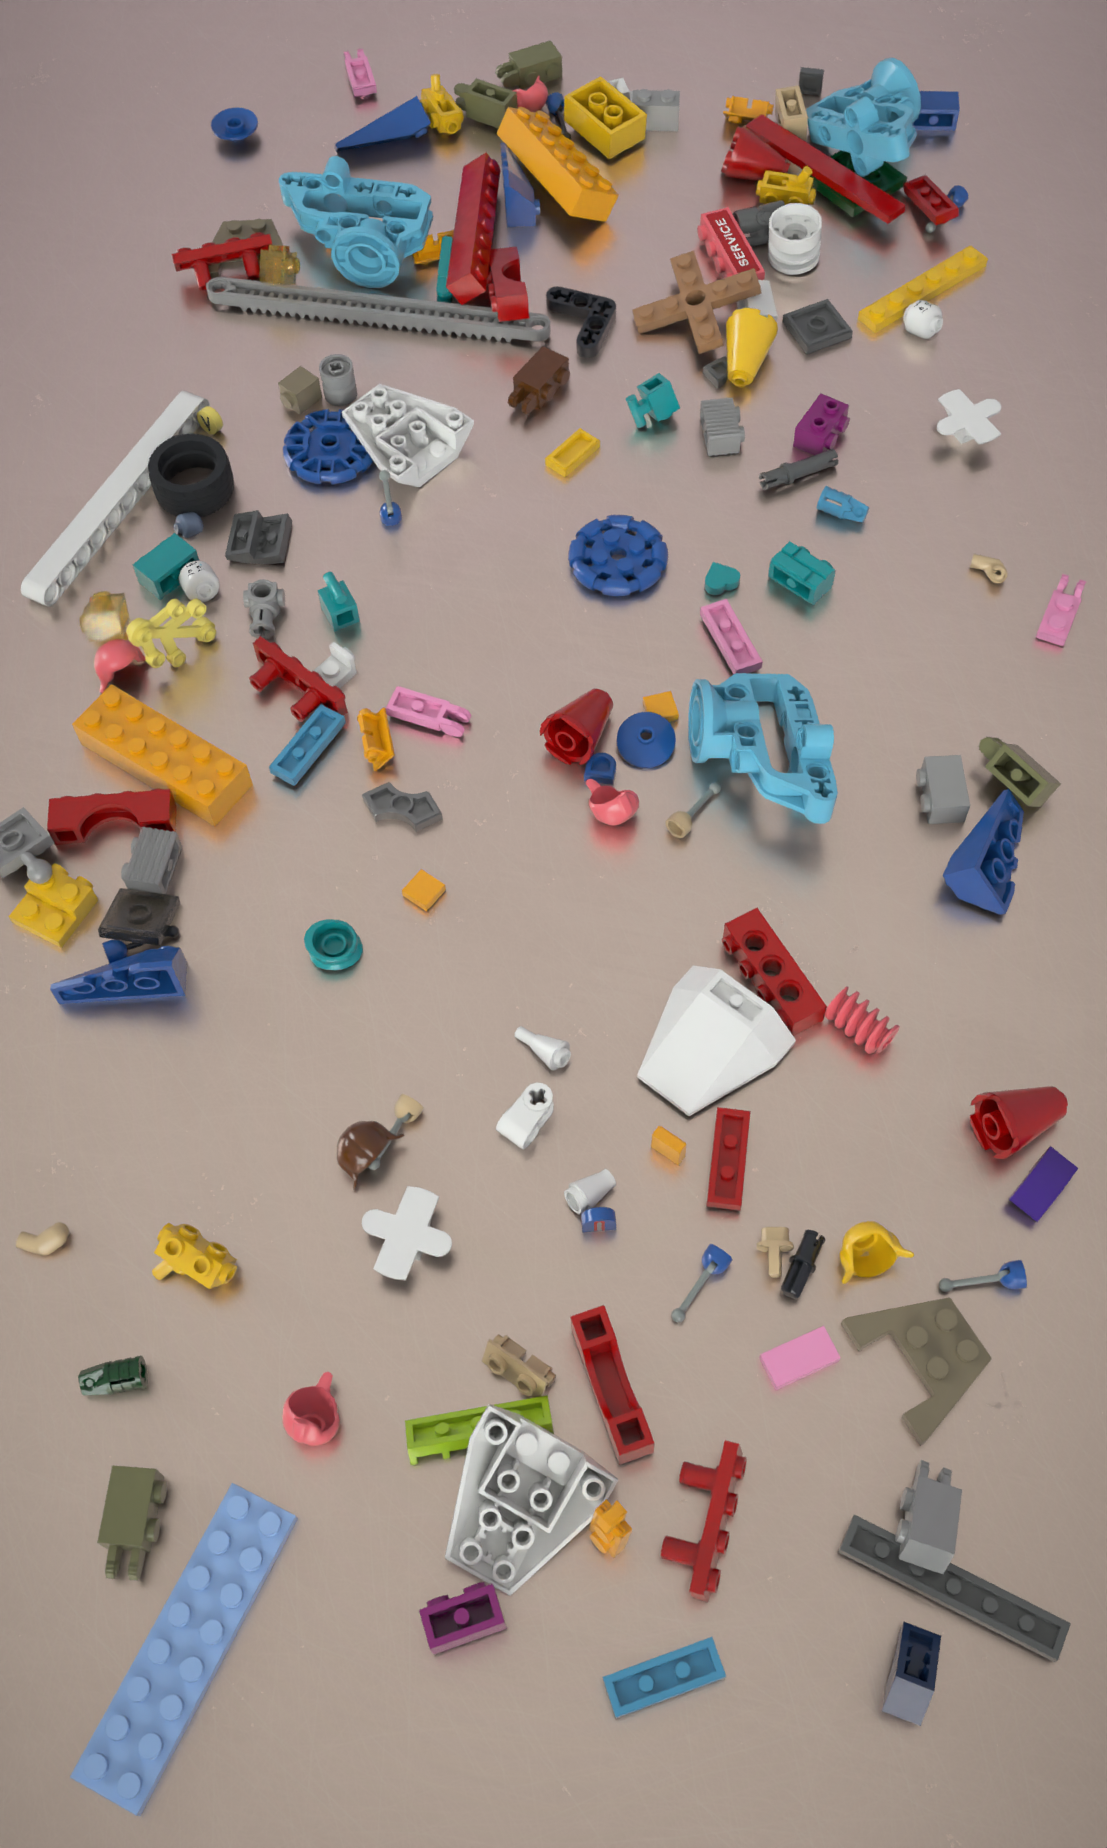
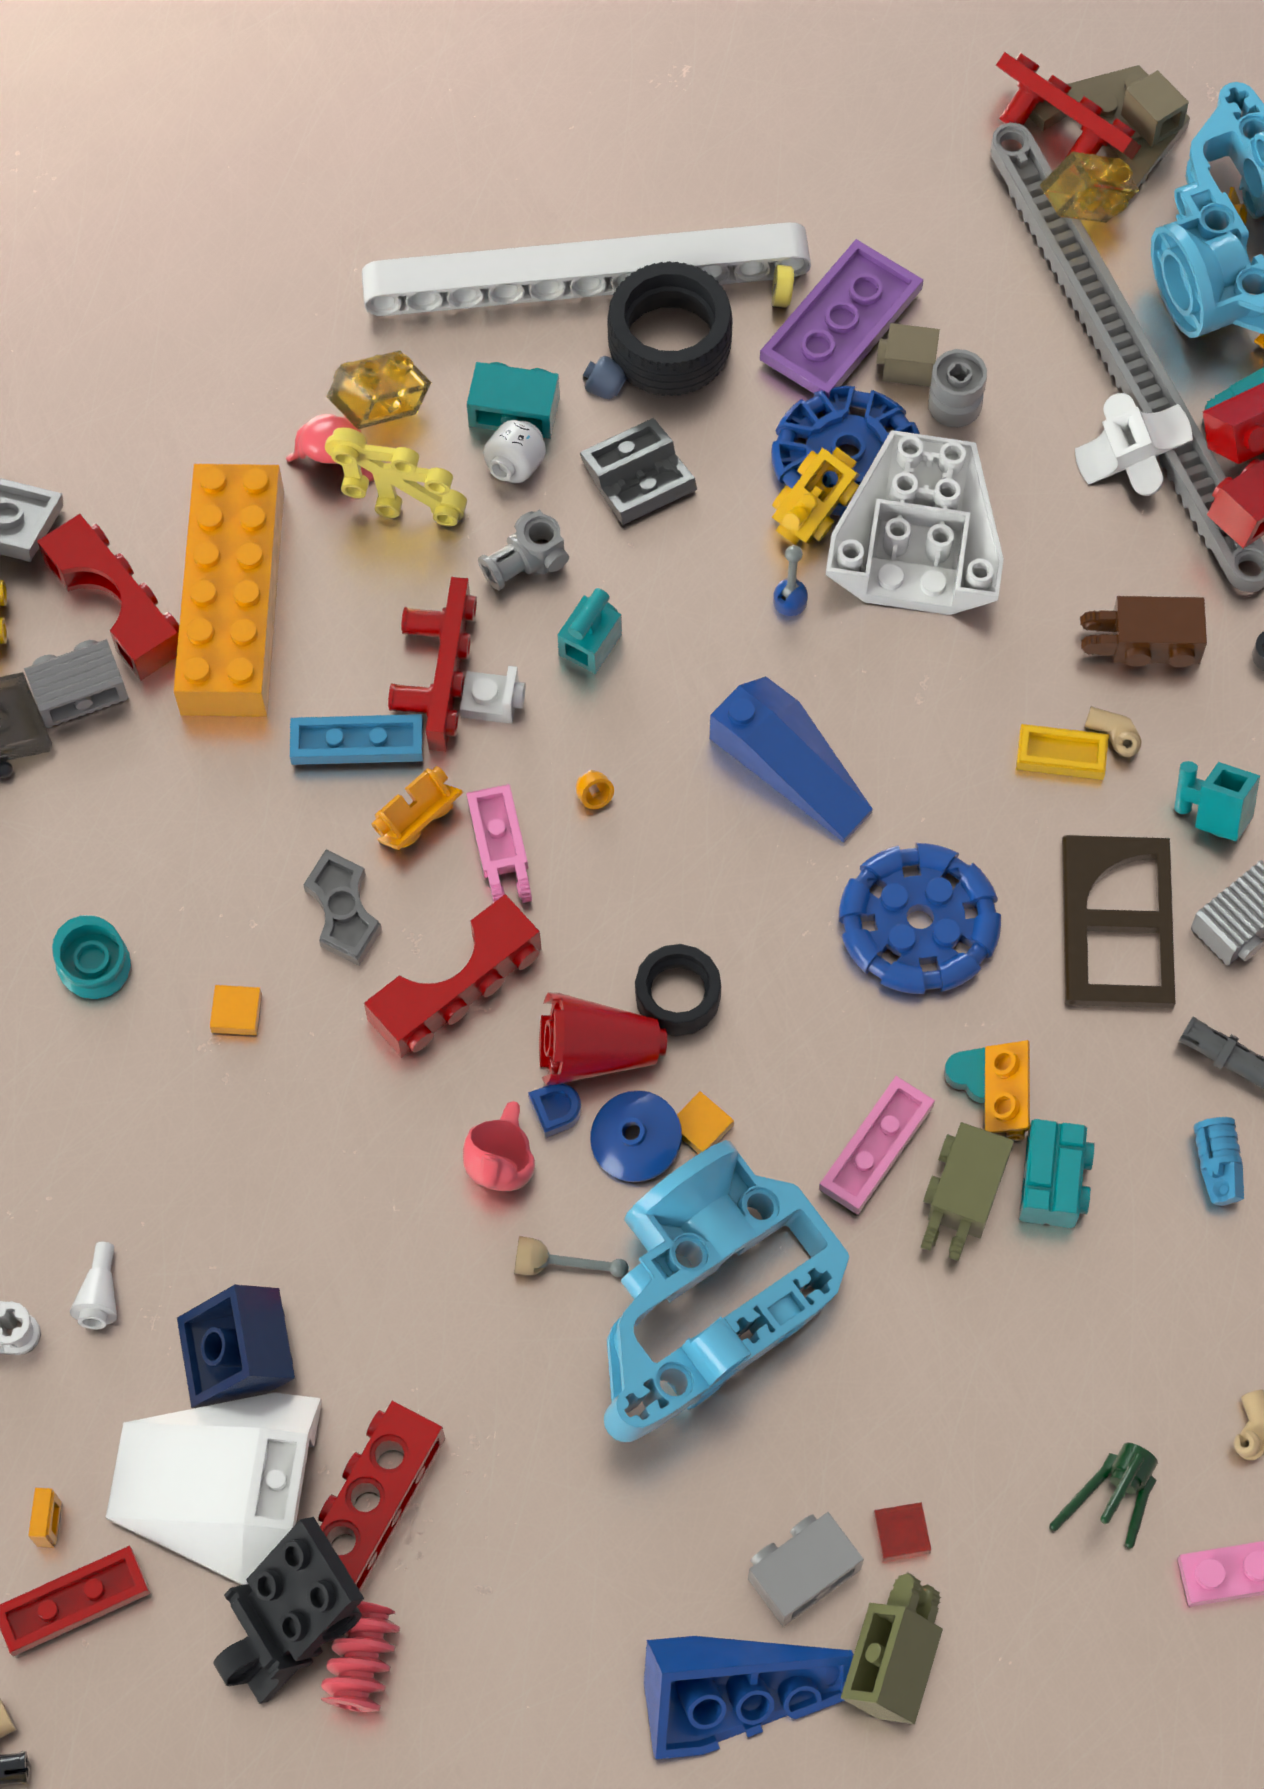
camera: 55 degrees right, 5 degrees up
none -> dark blue slope [177,1284,295,1408]
none -> black plate [213,1517,364,1704]
none -> red arch [364,894,541,1058]
none -> light orange hinge [575,770,614,809]
none -> black tyre [635,944,721,1036]
none -> blue wedge [709,676,873,842]
none -> medium lavender plate [760,239,923,399]
none -> yellow brick [772,447,860,545]
none -> clear red tile [873,1502,932,1562]
none -> olive hinge [920,1122,1014,1261]
none -> light orange hinge [985,1040,1030,1141]
none -> dark green plant [1049,1442,1158,1549]
none -> dark brown window [1062,835,1176,1008]
none -> white piece [1075,393,1193,496]
none -> tan arm [1085,706,1142,757]
none -> dark tan brick [1121,70,1189,147]

